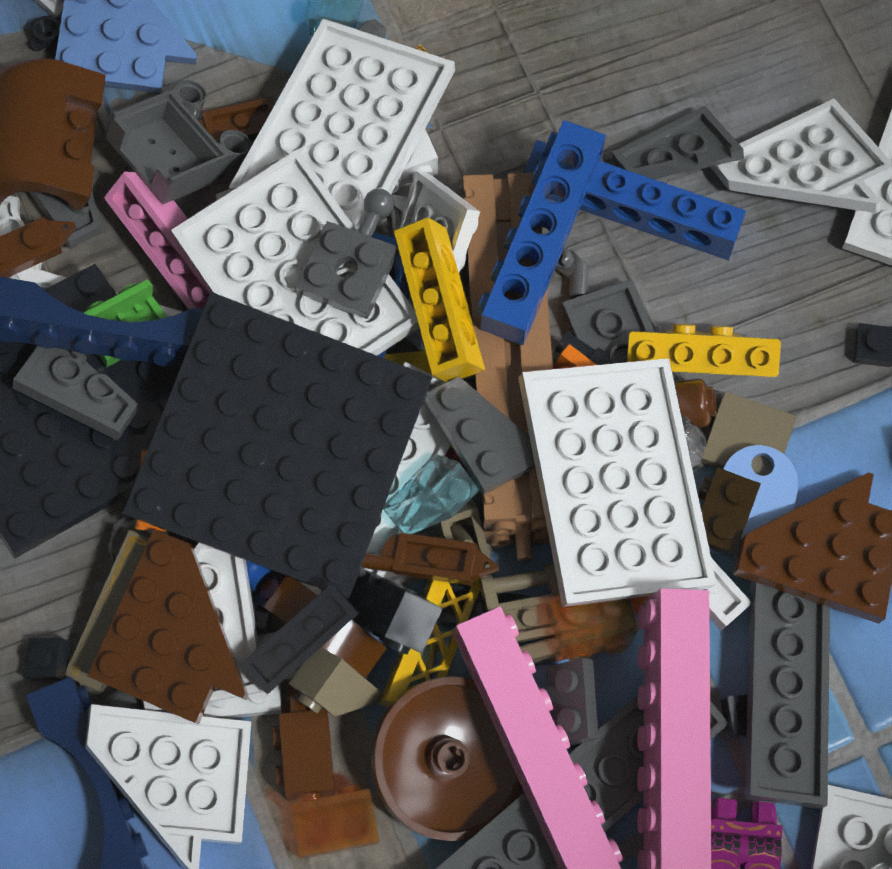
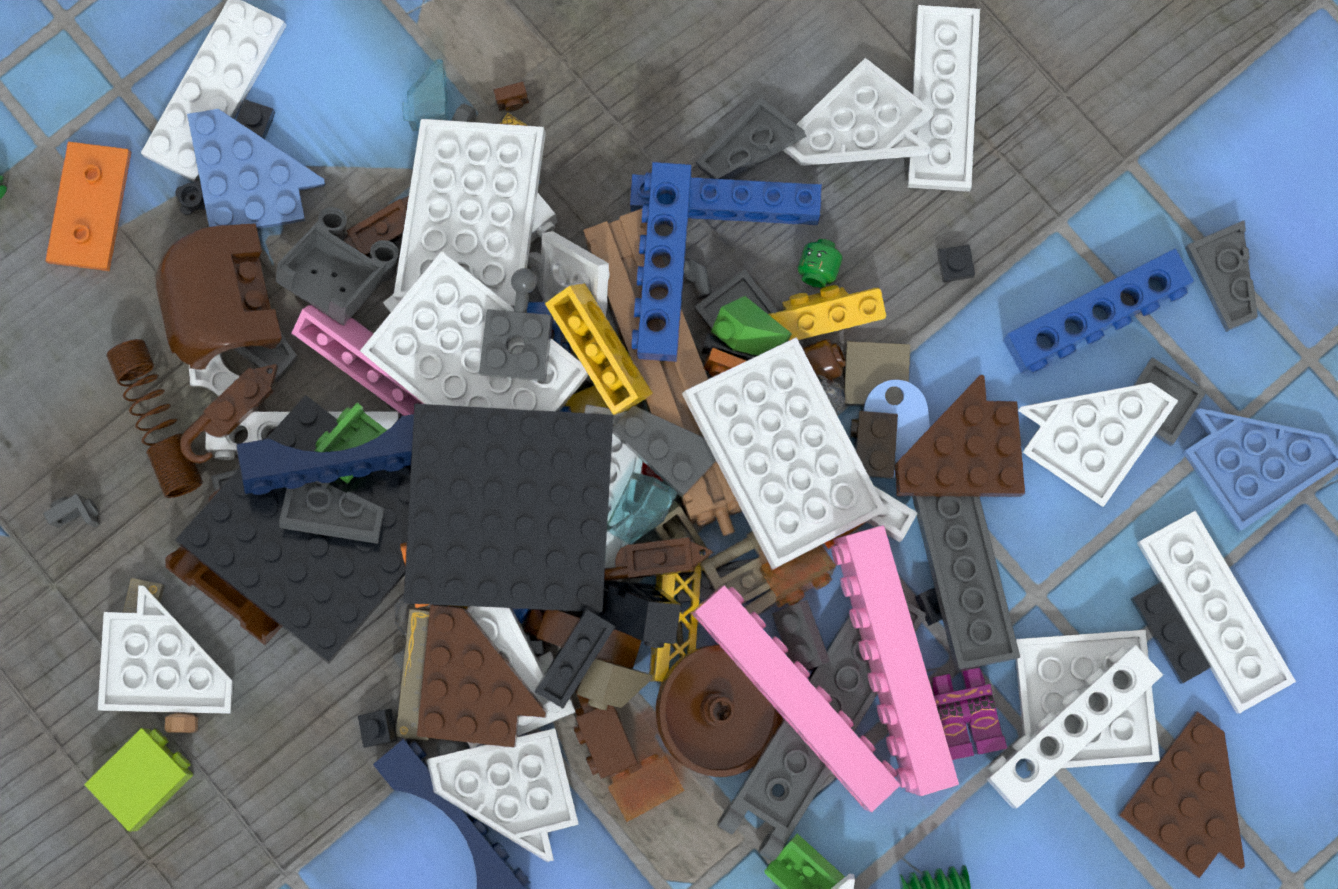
camera: 10 degrees left, 10 degrees up
none -> reddish brown plate [493,81,529,112]
none -> bright green slope [711,296,792,356]
none -> green head [797,239,843,288]

